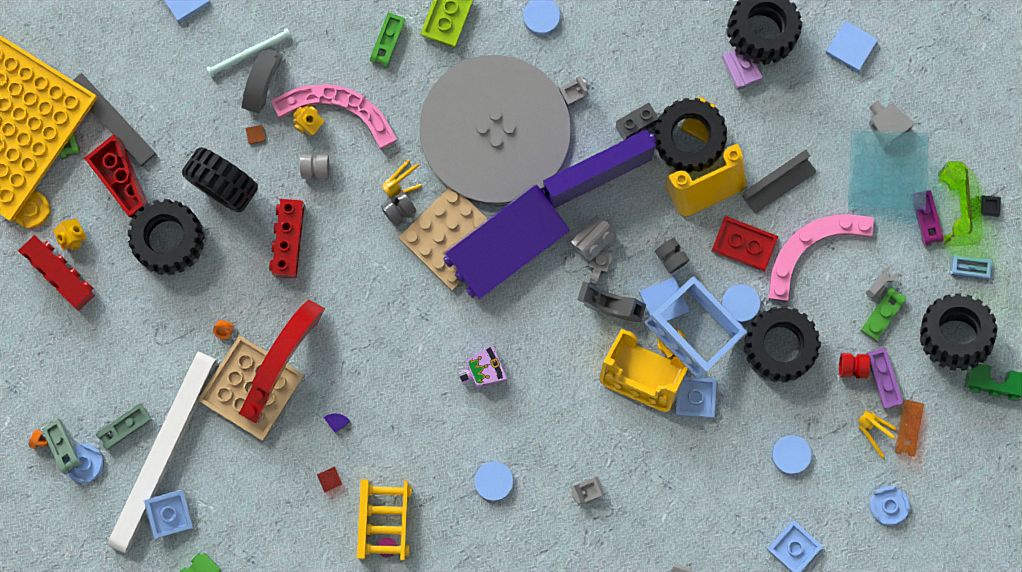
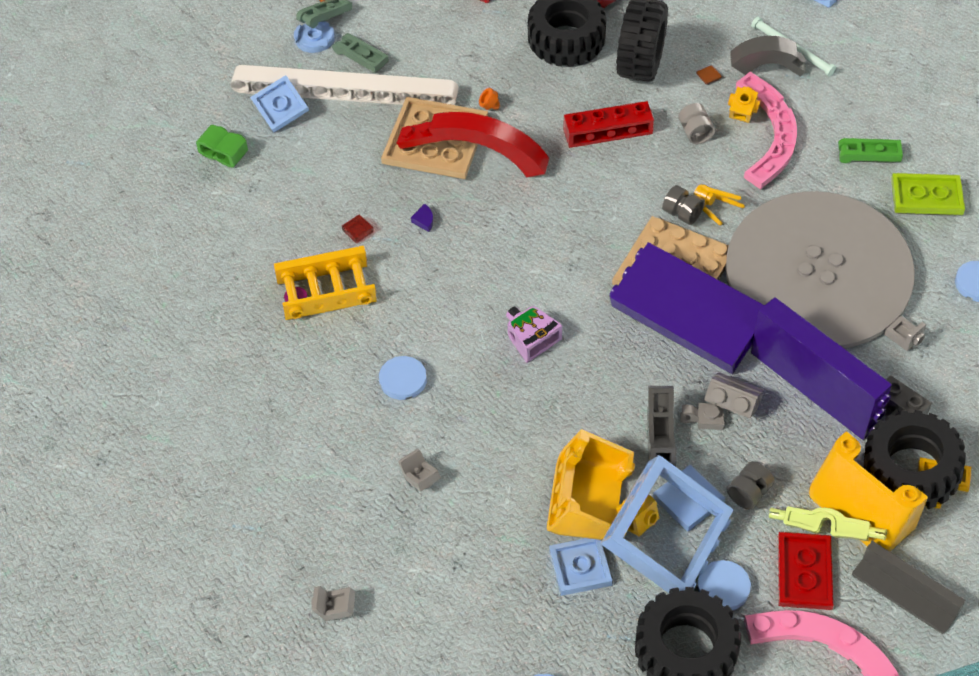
camera: 75 degrees right, 25 degrees down
none -> yellowish green piece [769,506,887,541]

